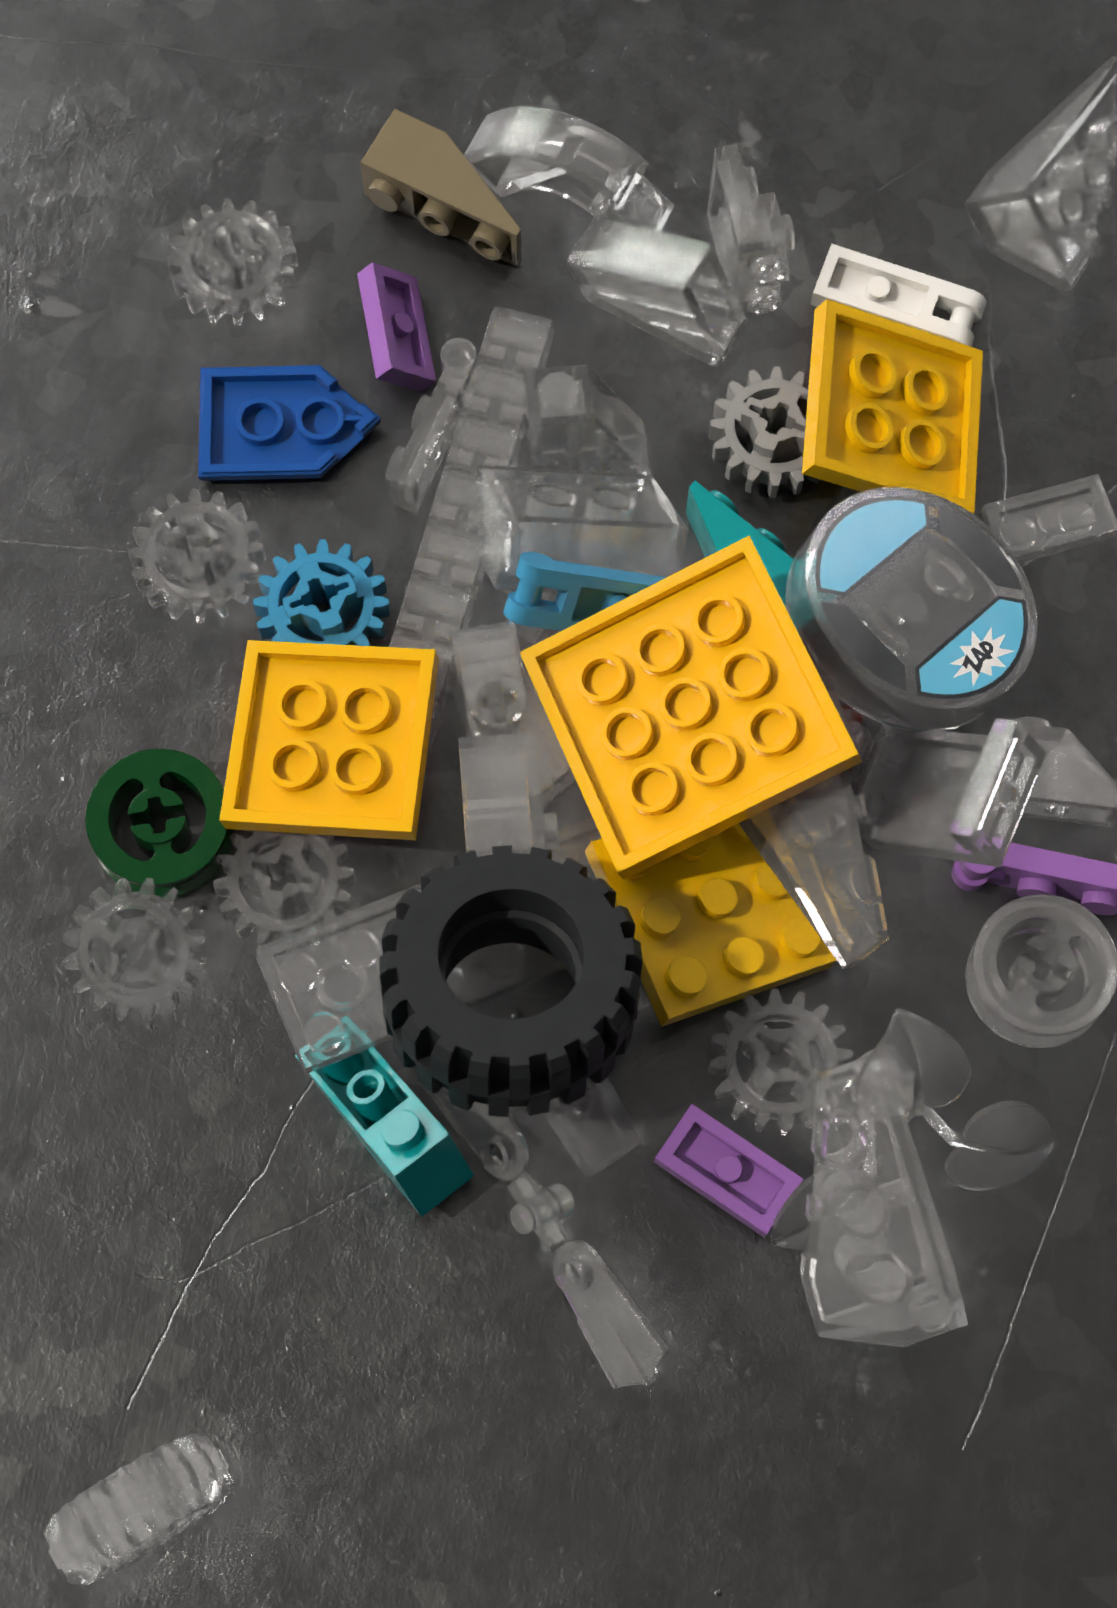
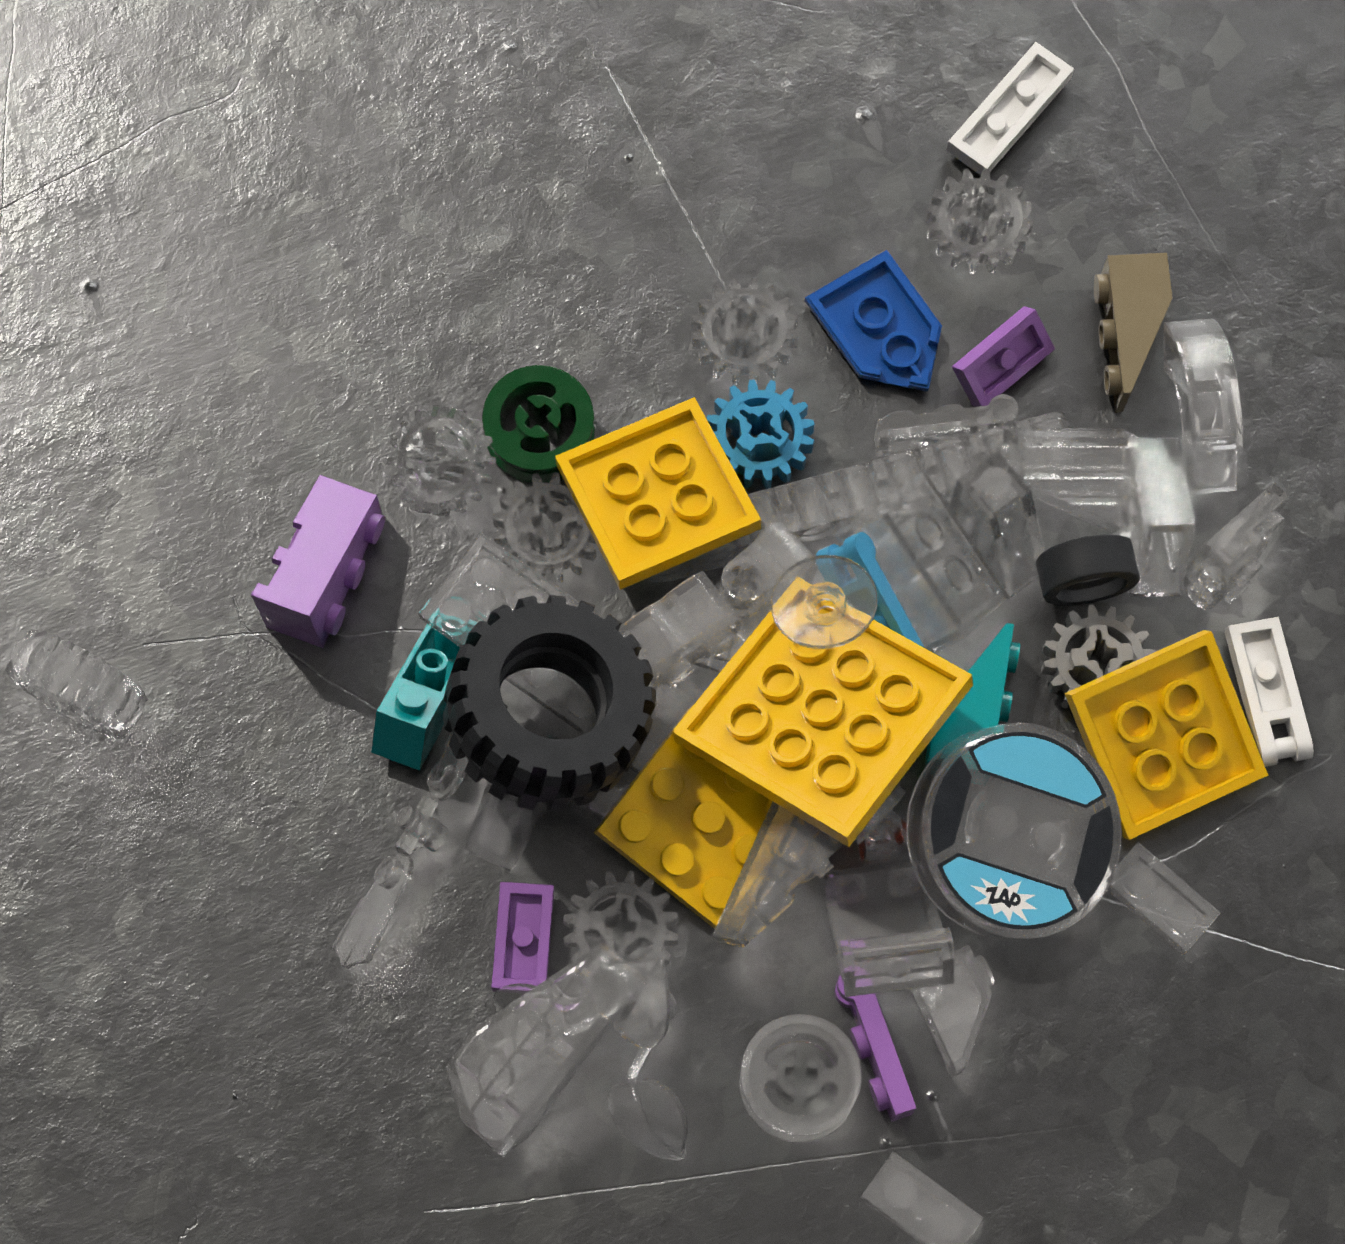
camera: 60 degrees right, 0 degrees up
none -> wedge [251,475,385,648]
none -> clear dish [771,555,878,649]
none -> white plate [946,42,1074,178]
none -> clear slope [995,428,1139,539]
none -> black tyre [1036,534,1140,606]

